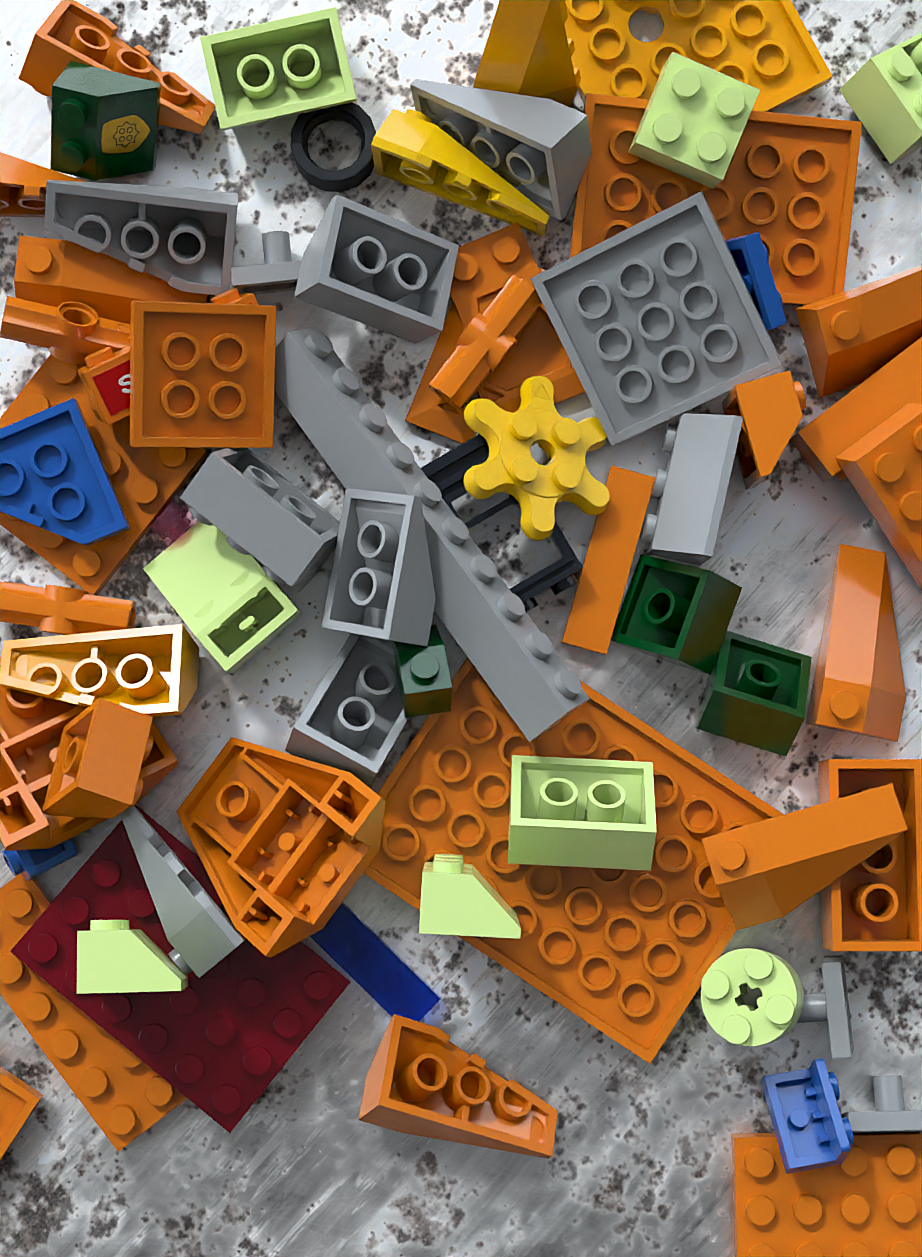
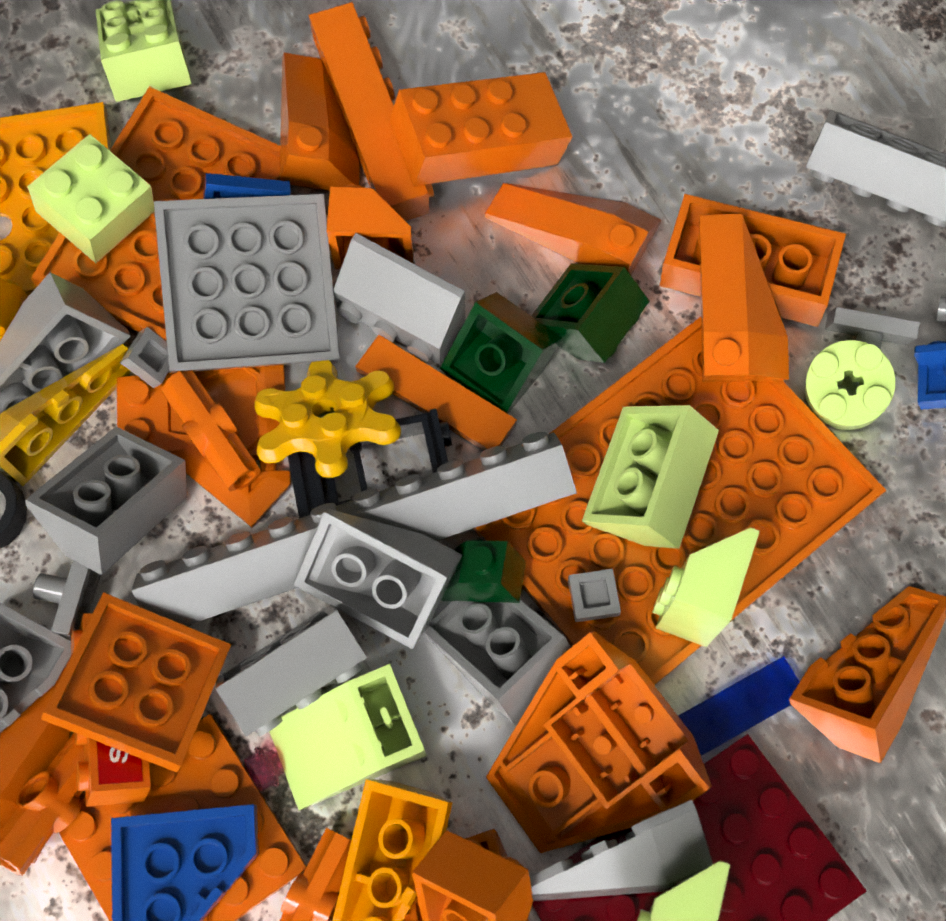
camera: 75 degrees left, 15 degrees down
none -> light grey plate [120,327,169,388]
none -> light grey plate [568,569,621,622]

